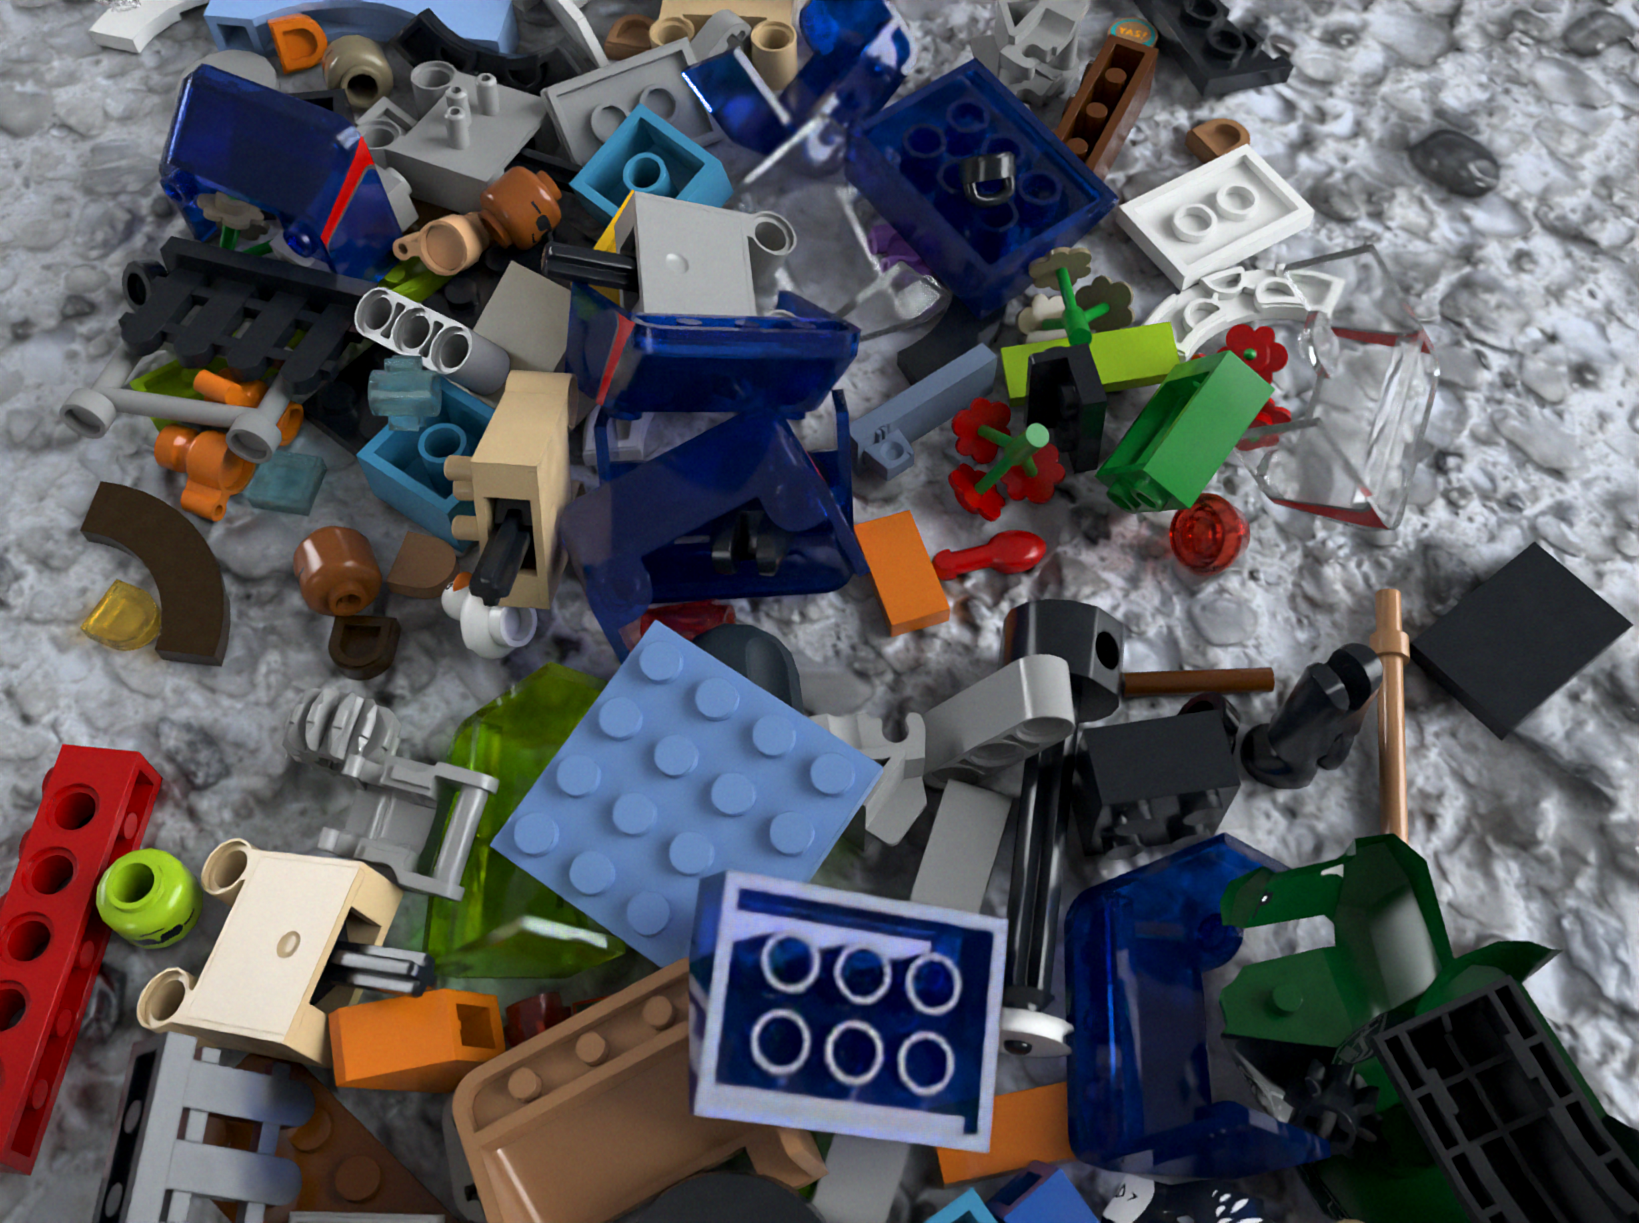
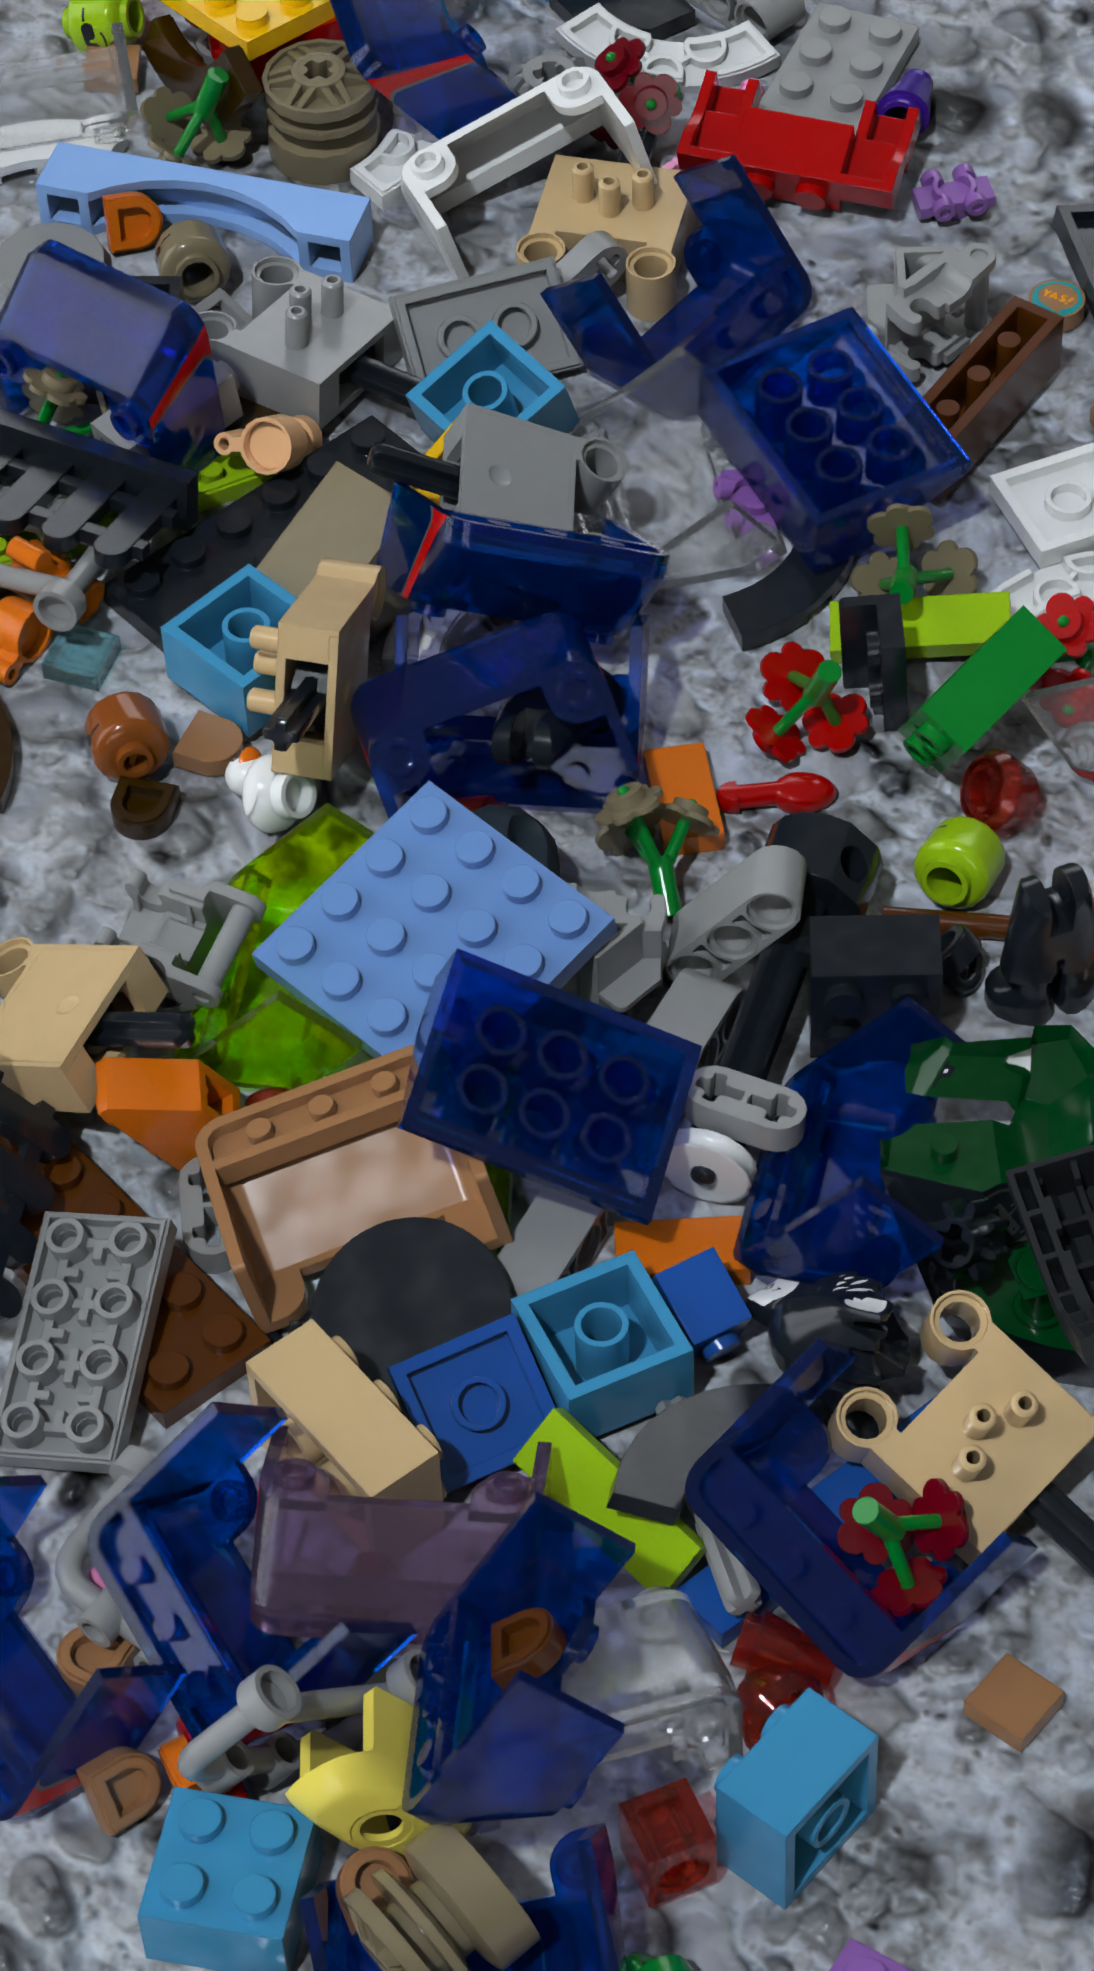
camera: 10 degrees right, 10 degrees down
light grey gear [282,687,402,780] -> none
light grey beam [354,287,510,396] -> none
clear light blue gear [368,355,442,431] -> none
black tile [388,7,591,98] -> none
dark orange head [477,166,562,250] -> none
medium nougat tile [604,14,656,61] -> none
sand blue hinge [844,342,997,481] -> none
black tile [957,151,1017,209] -> none
none -> dark tan plant [595,782,720,920]
none -> light grey beam [683,1065,807,1152]
none -> lime head [914,816,1005,910]

